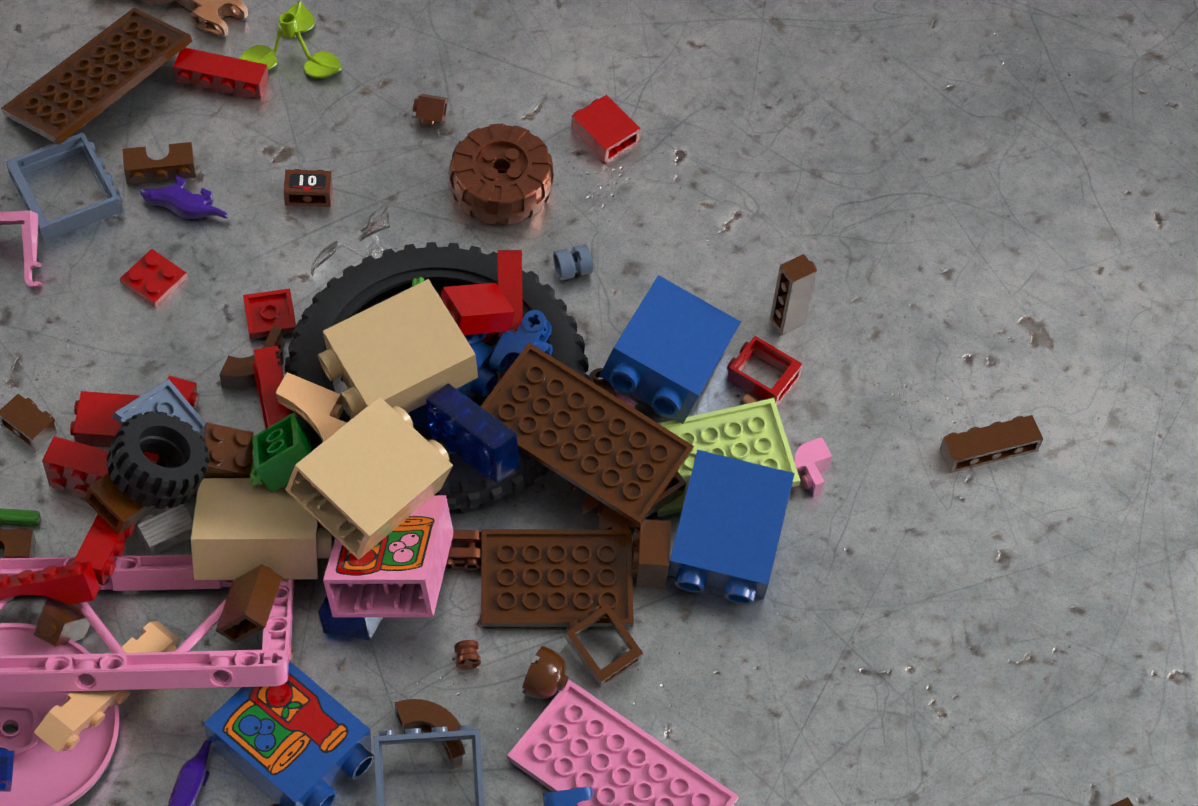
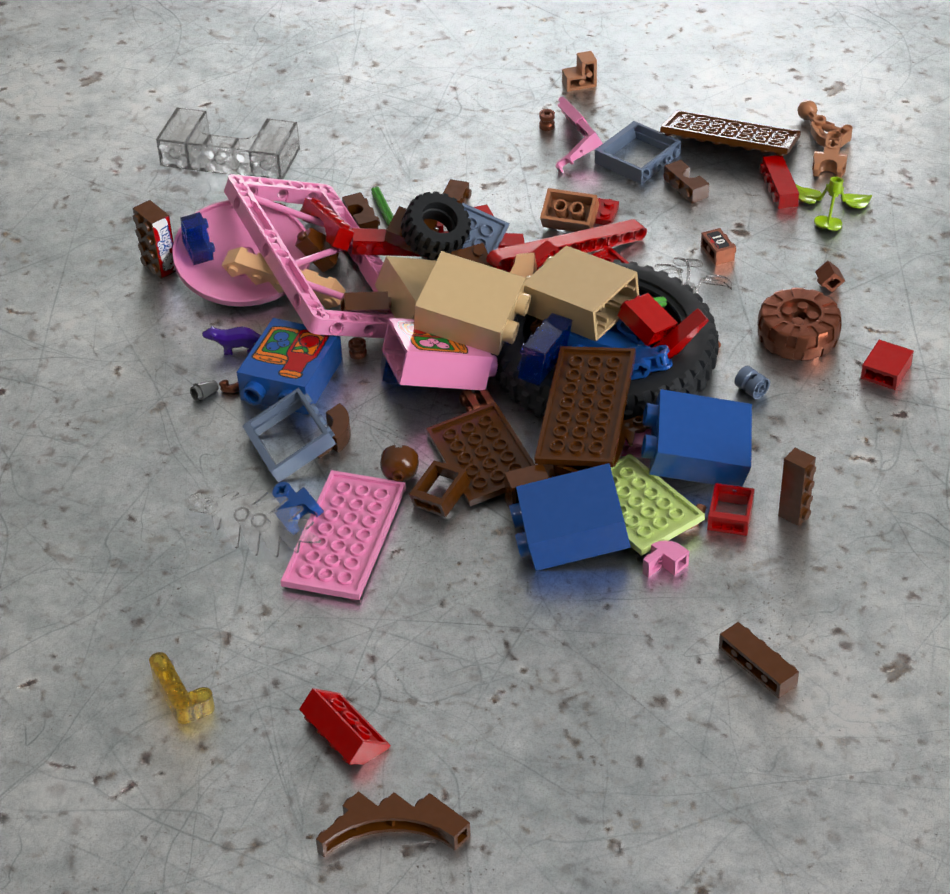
camera: 75 degrees right, 15 degrees down
dark purple animal [140,176,228,219] -> none
copper wheel [454,640,481,670] -> none
none -> beam [486,219,647,271]
none -> nougat brick [540,188,599,232]

